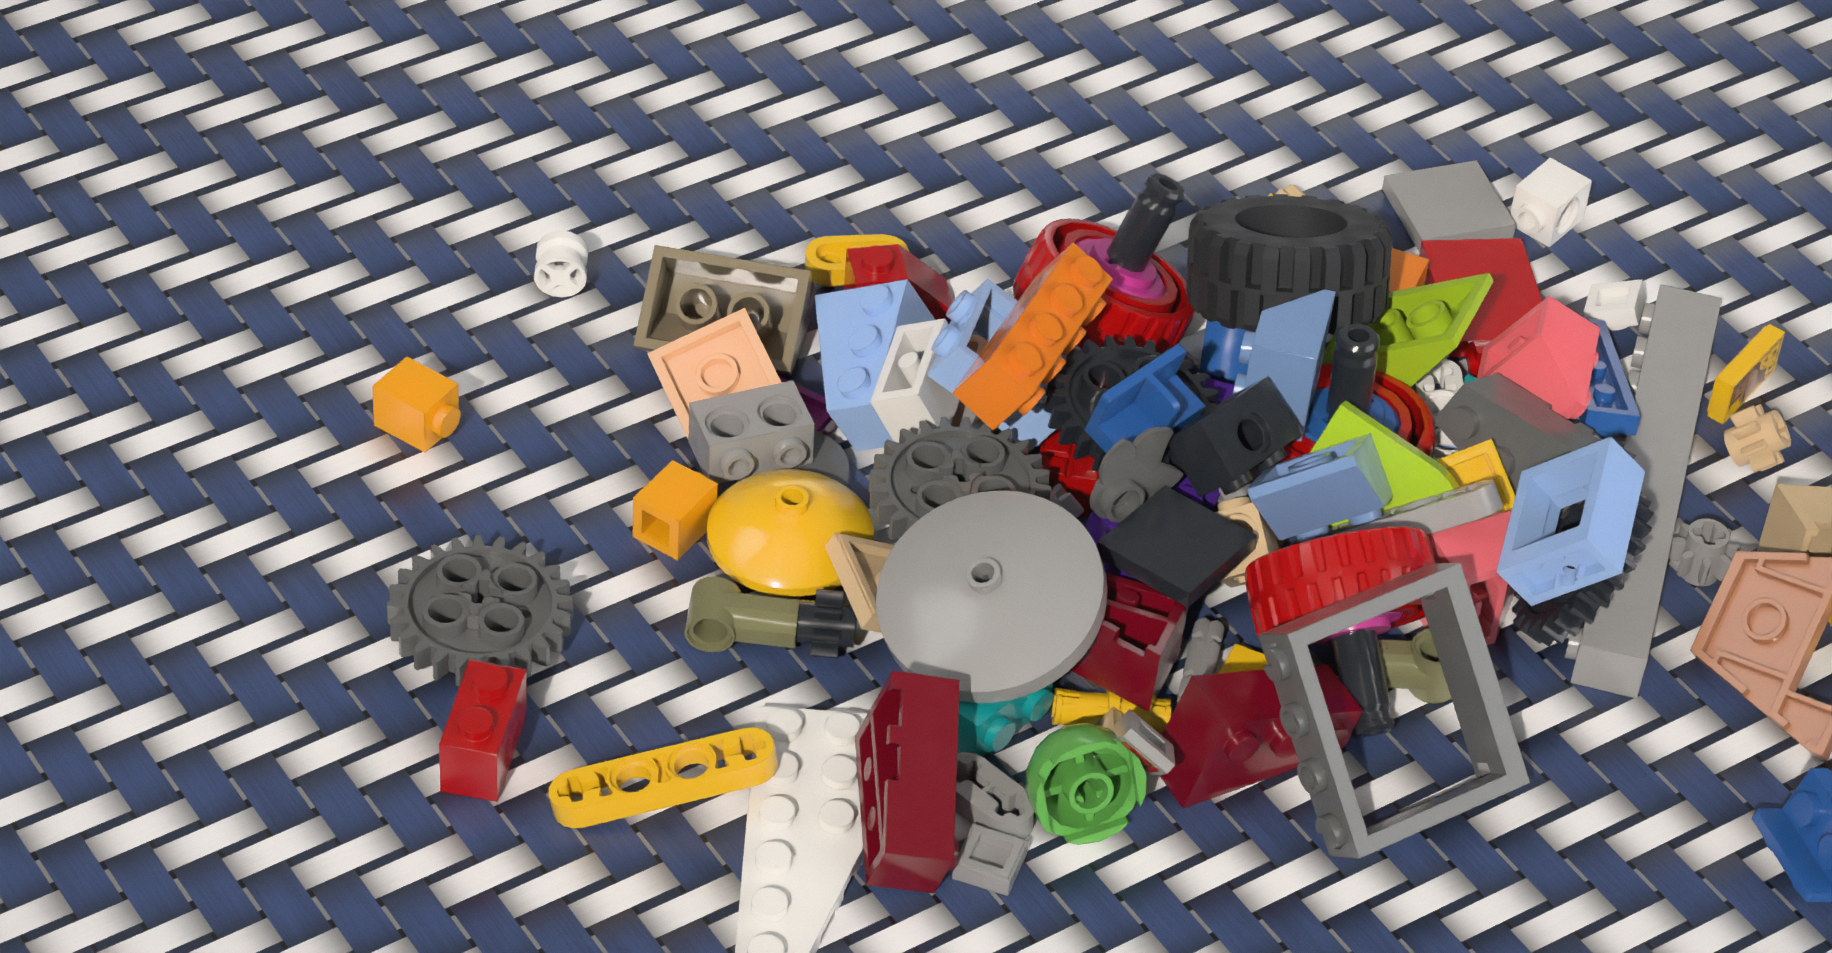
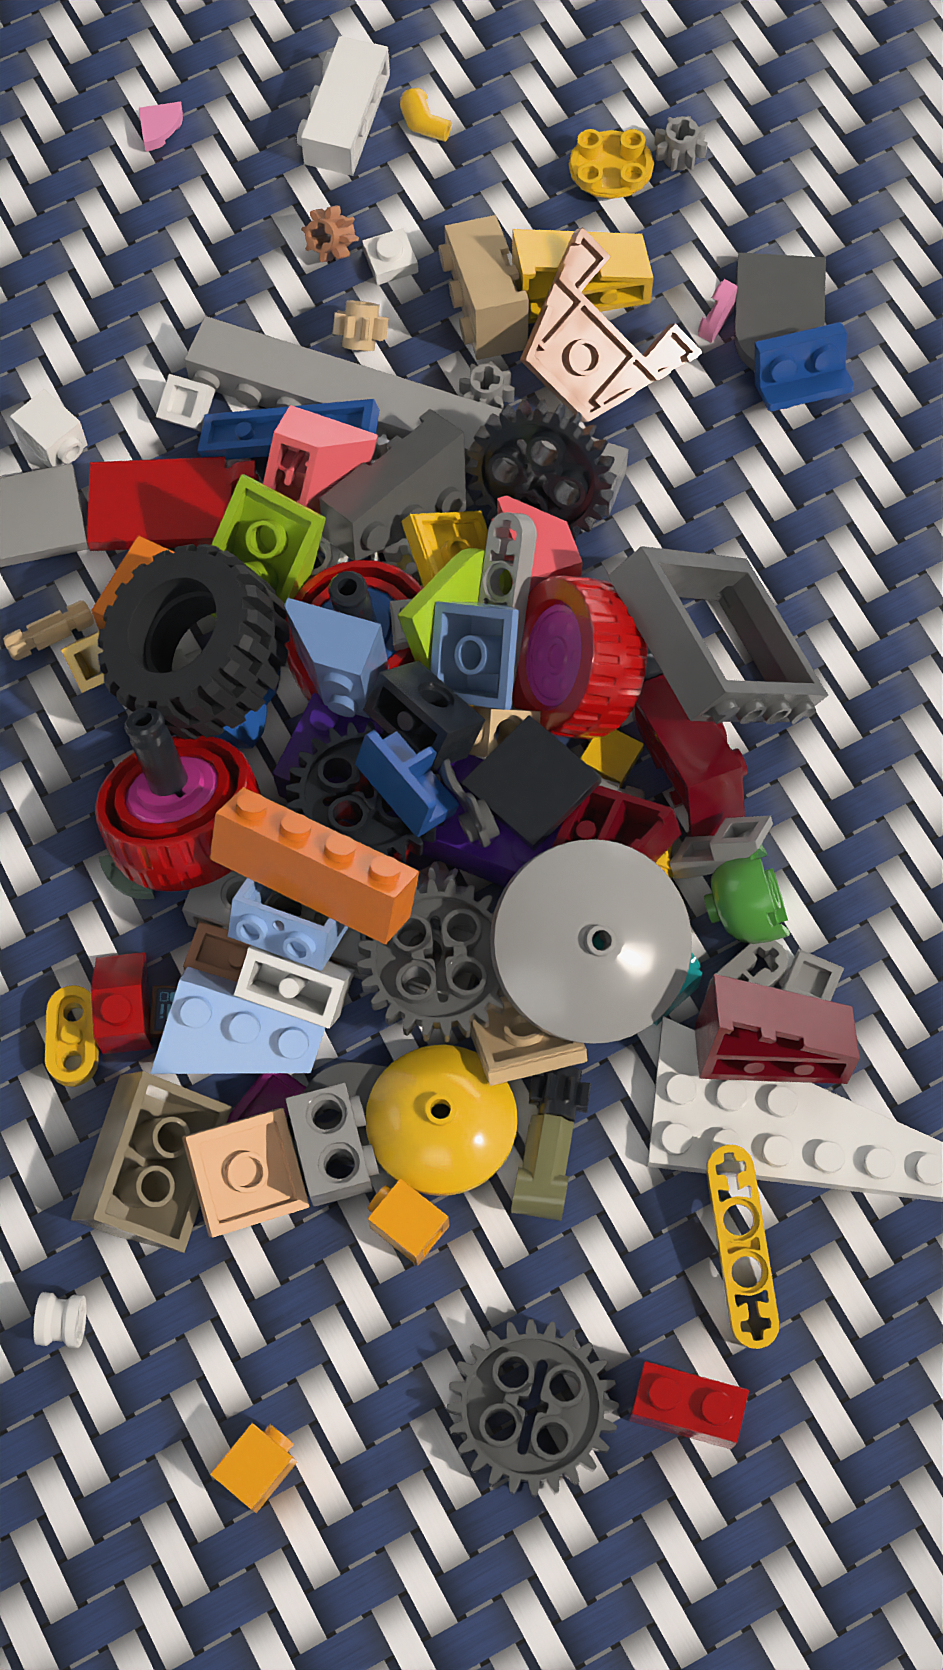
camera: 80 degrees left, 25 degrees up
light blue window [1496,437,1645,606] -> none
yellow tile [1707,324,1785,424] -> none

